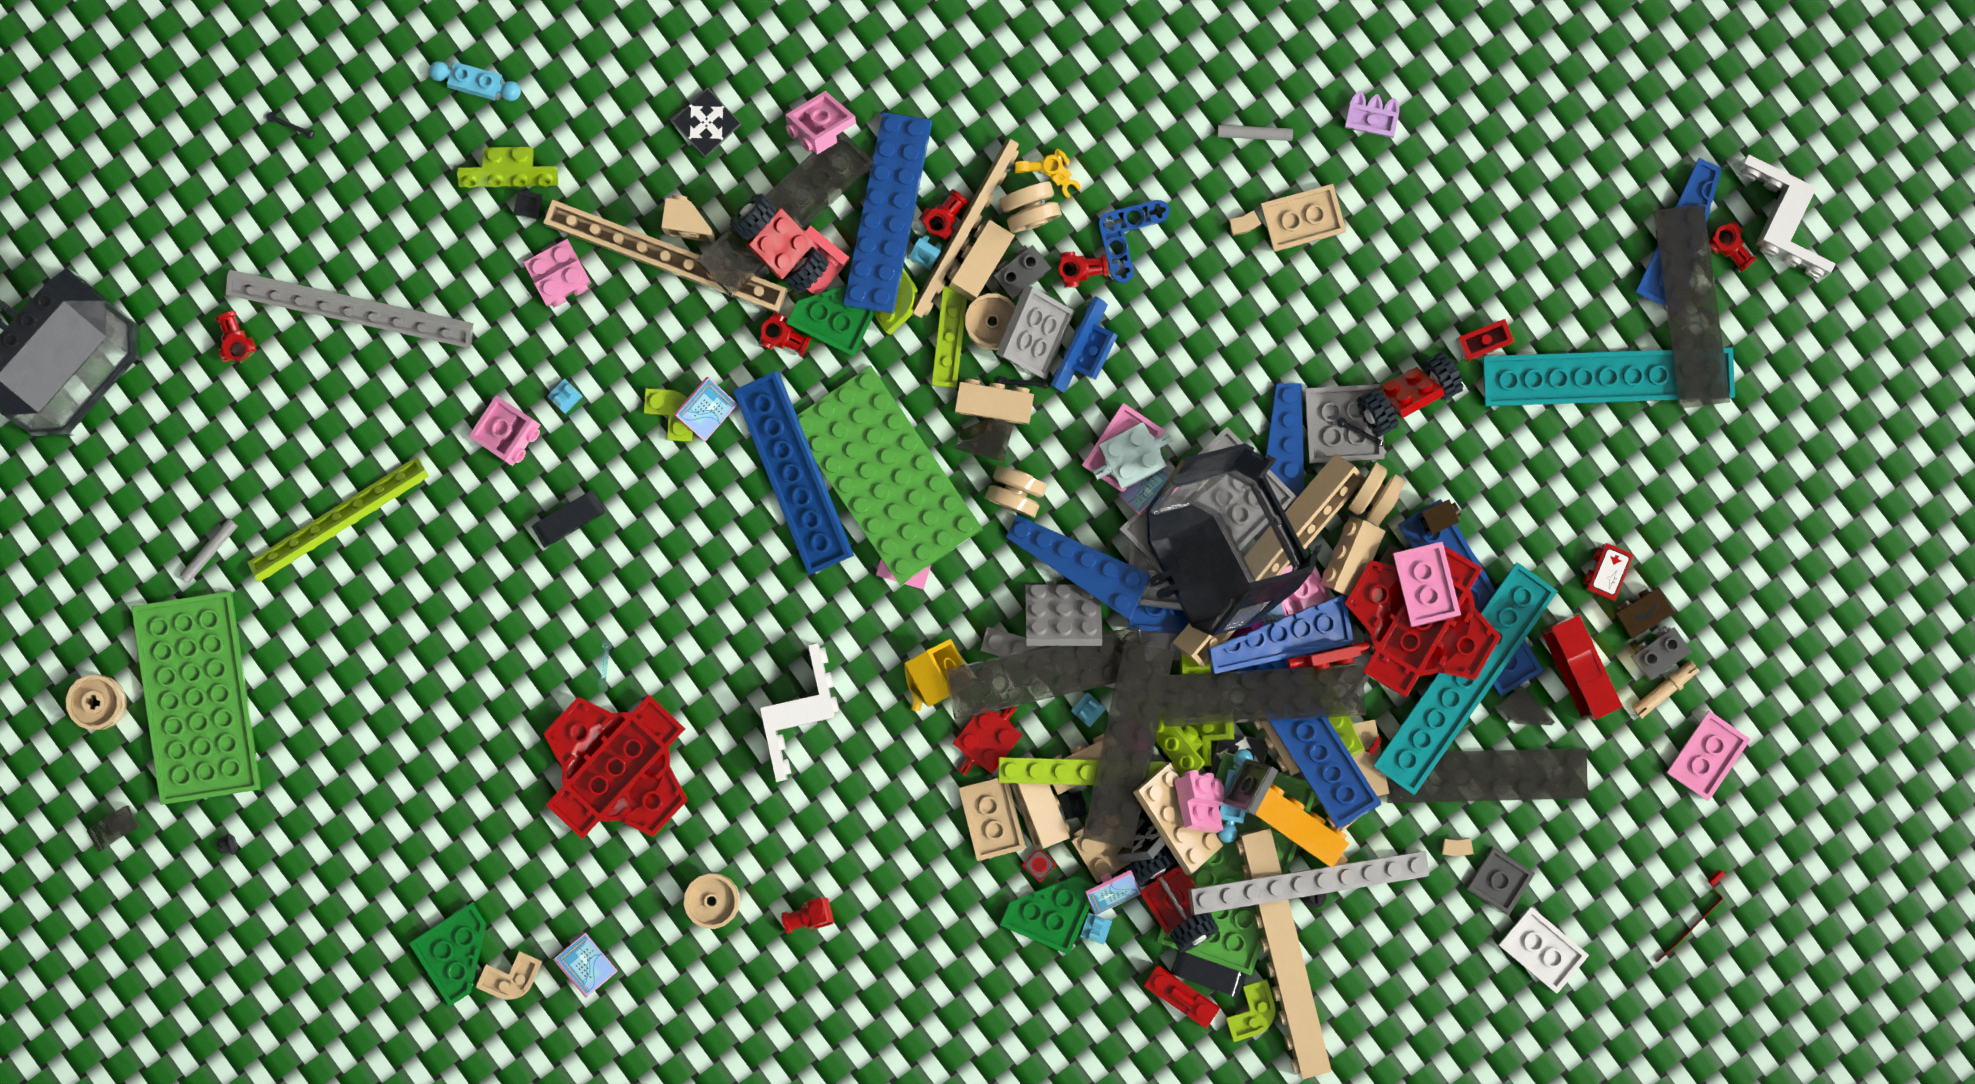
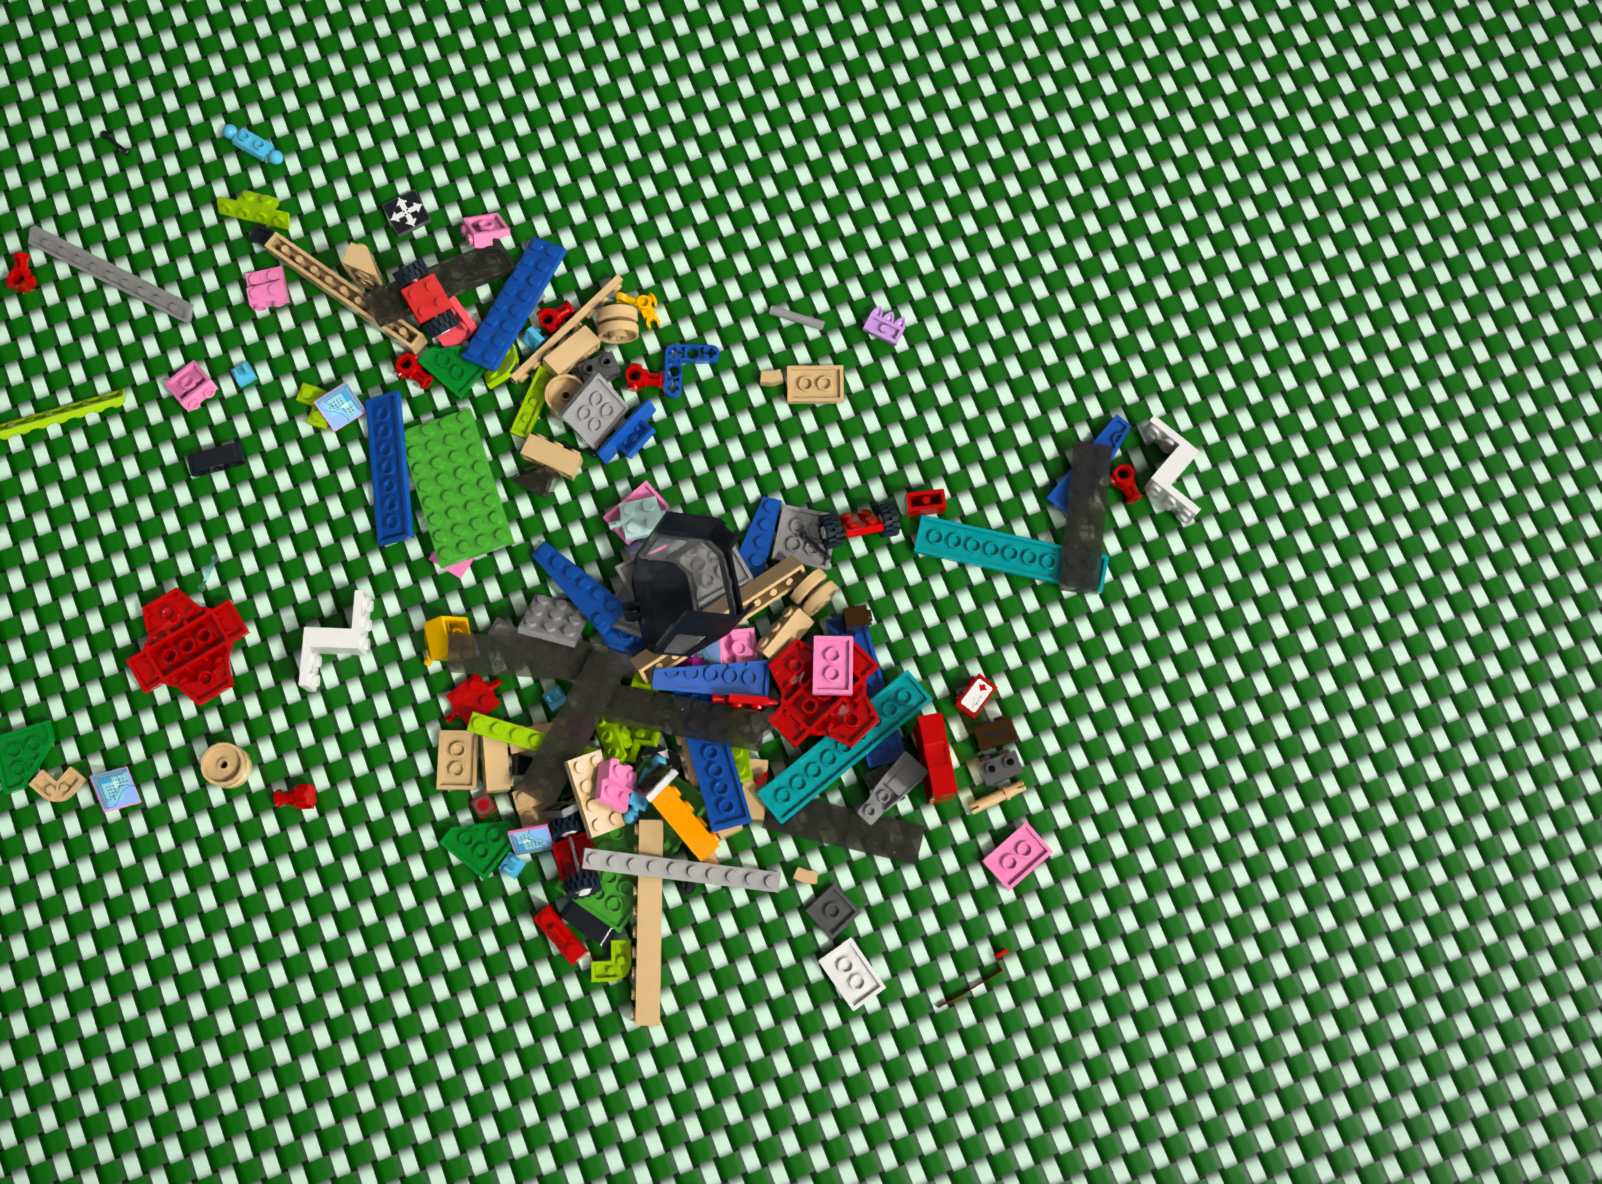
camera: 20 degrees right, 10 degrees down
tan wheel [985,465,1048,518] -> none
none -> light grey piece [857,752,928,825]

